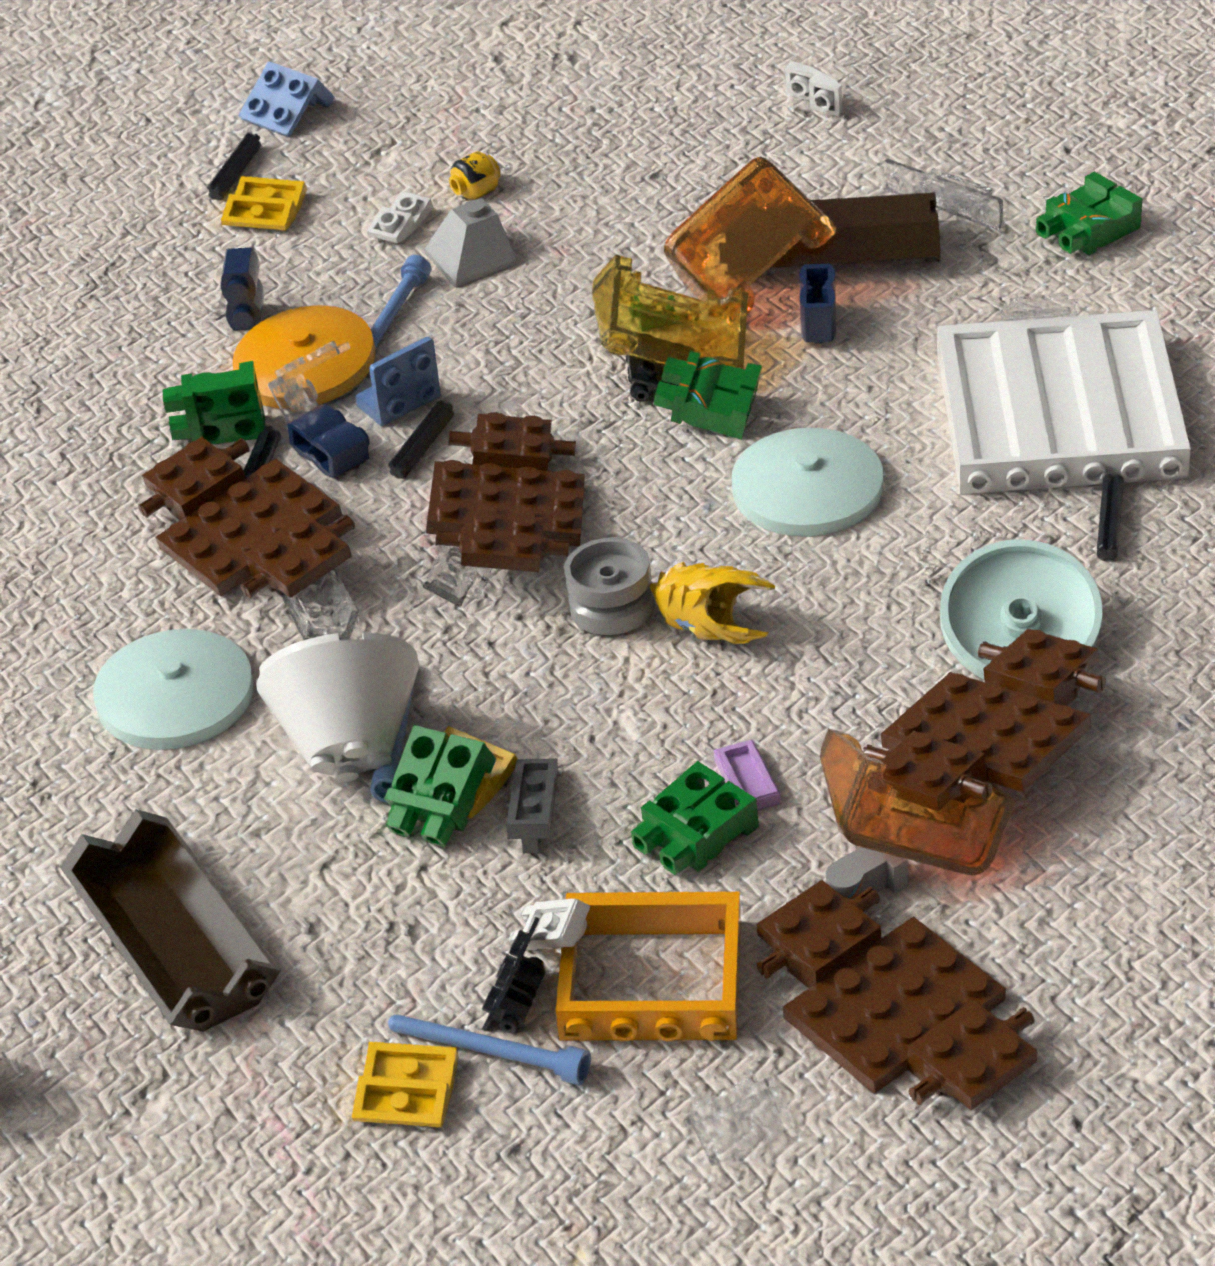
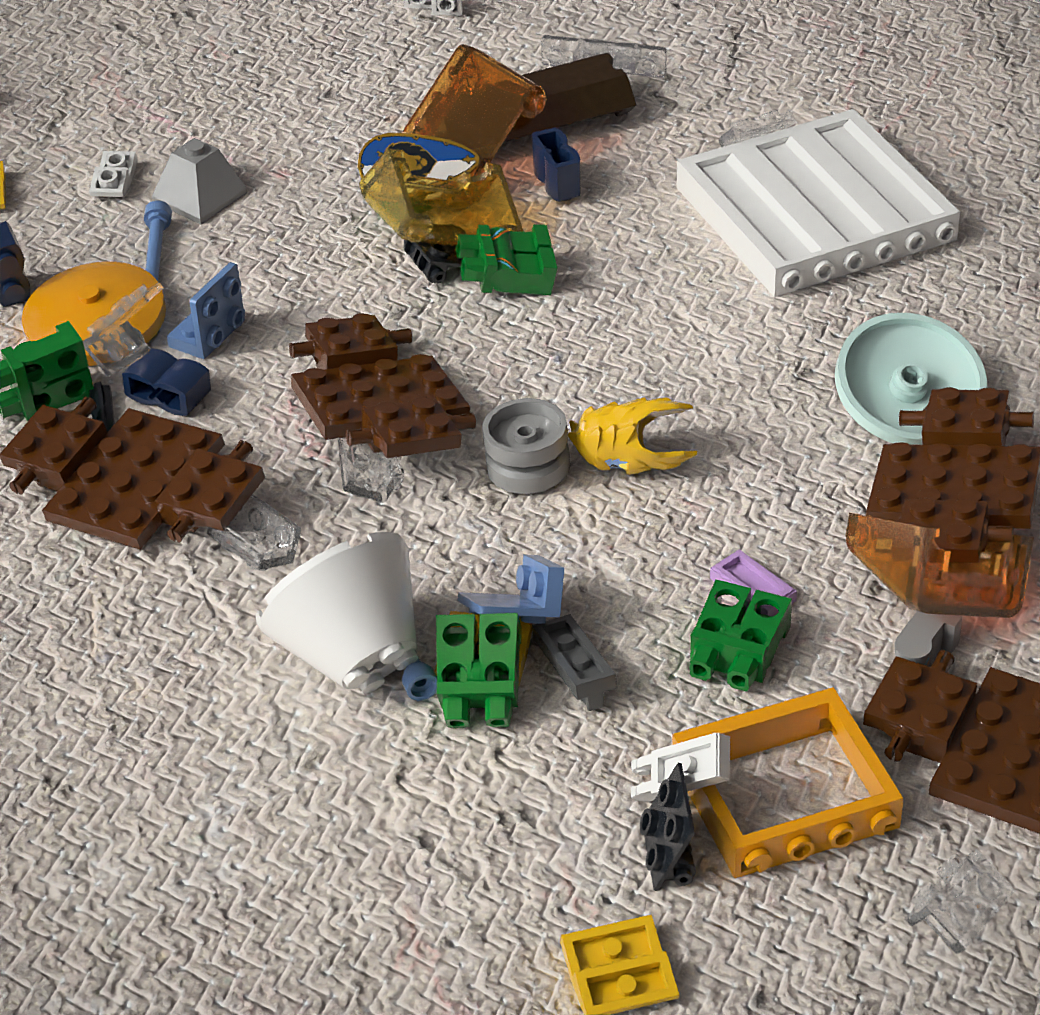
camera: 25 degrees left, 0 degrees up
dark brown panel [60,809,281,1032] -> none
light aqua dish [93,629,254,750] -> none
black axle [388,400,454,478] -> none
medium blue piece [388,1014,591,1085] -> none
yellow head [449,151,501,200] -> none
light aqua dish [732,428,884,537] -> none
green hips [1036,171,1143,256] -> none
black axle [1097,474,1124,560] -> none
none -> shield [357,133,480,198]
none -> medium blue bracket [458,554,564,624]

